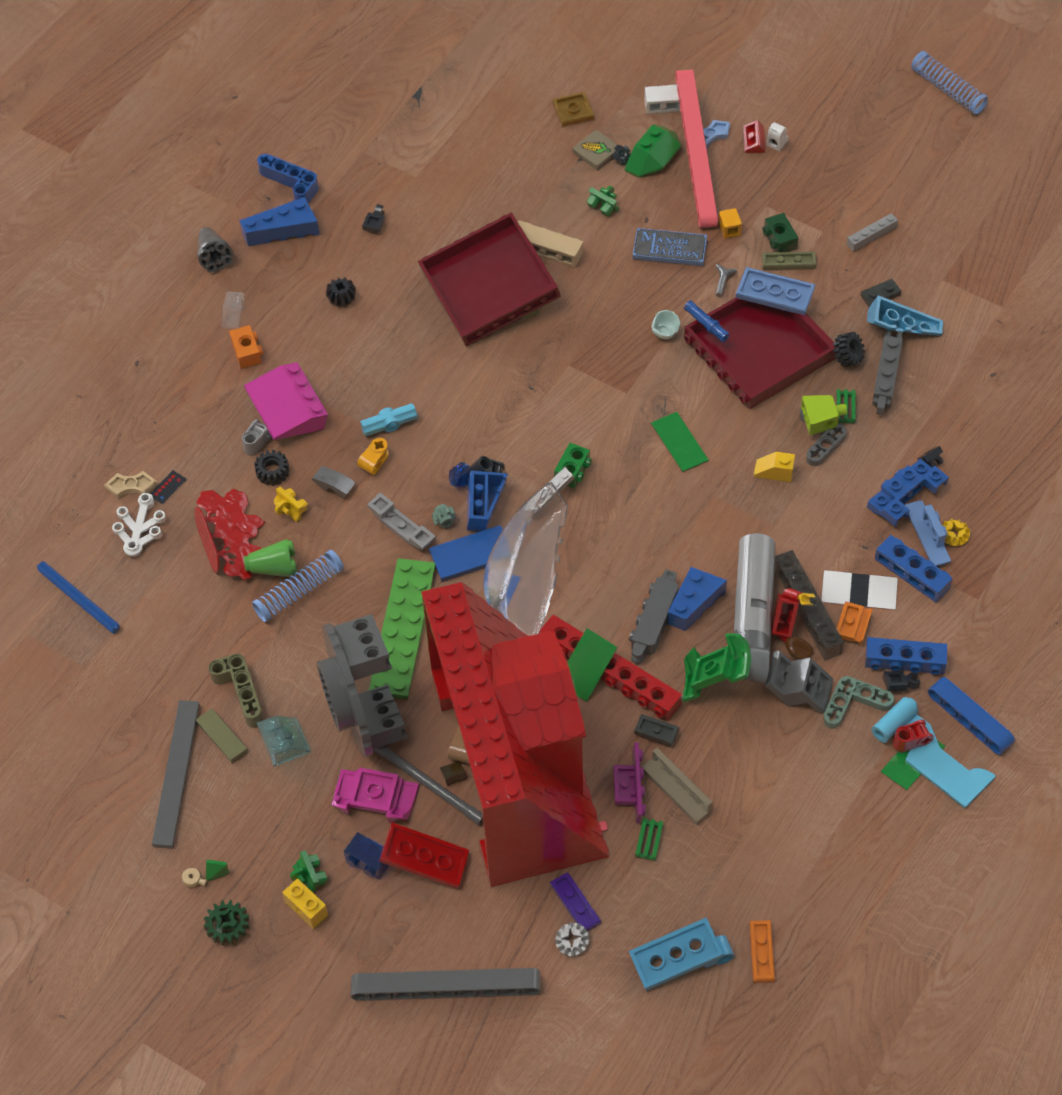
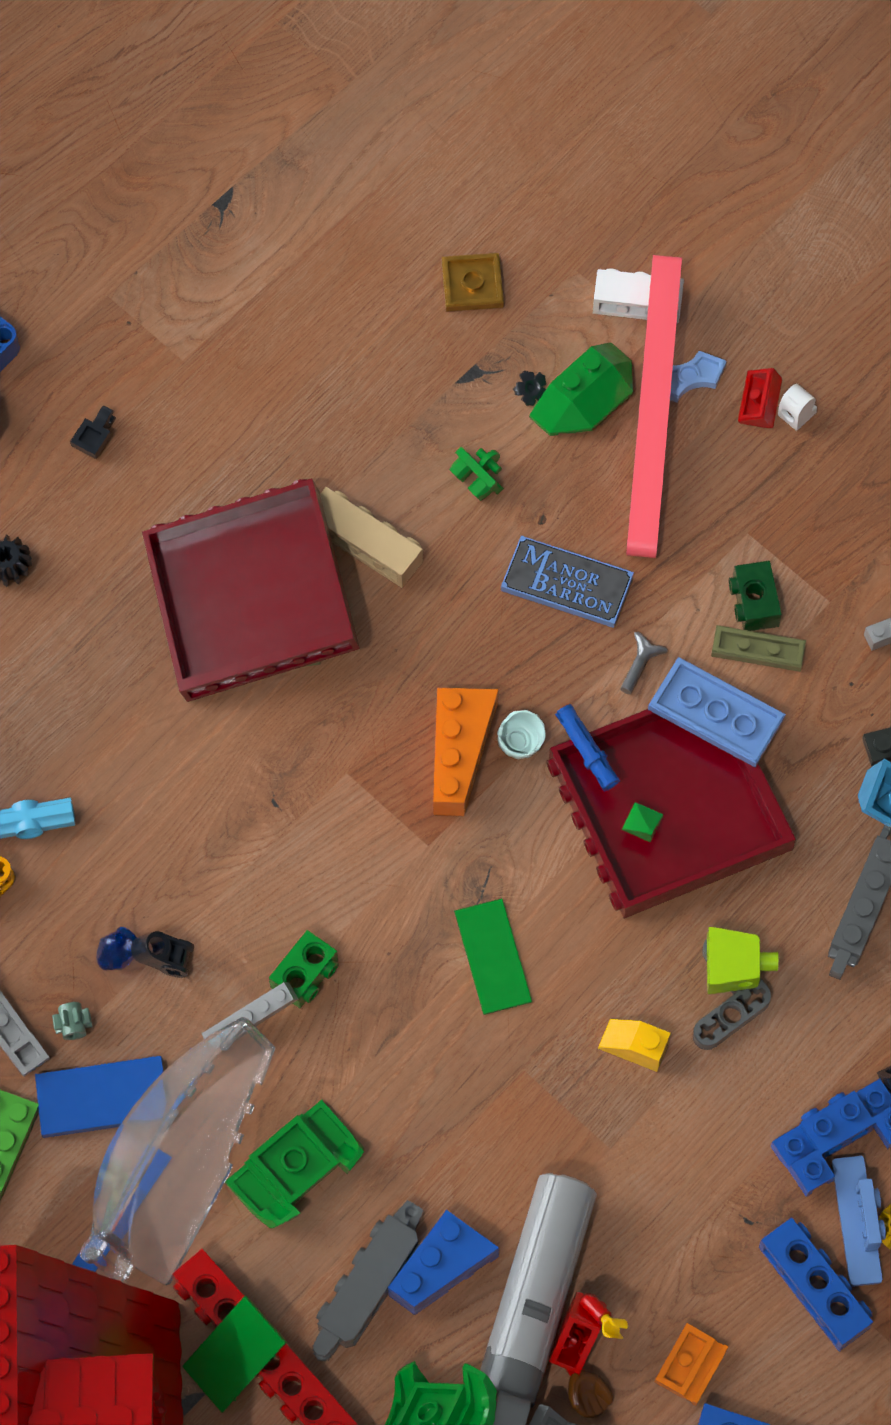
camera: 10 degrees right, 10 degrees up
blue wedge [467,471,508,531] -> none
dark tan tile [572,130,617,170] -> none
light orange brick [718,208,742,239] -> none
clear smoke brick [774,550,844,661] -> none
white sticker [821,570,898,609] -> none
black tyre [833,332,865,367] -> none
green tile [836,389,855,423] -> none
none -> green piece [225,1099,365,1228]
none -> orange wedge [433,688,498,816]
none -> green slope [622,802,663,842]

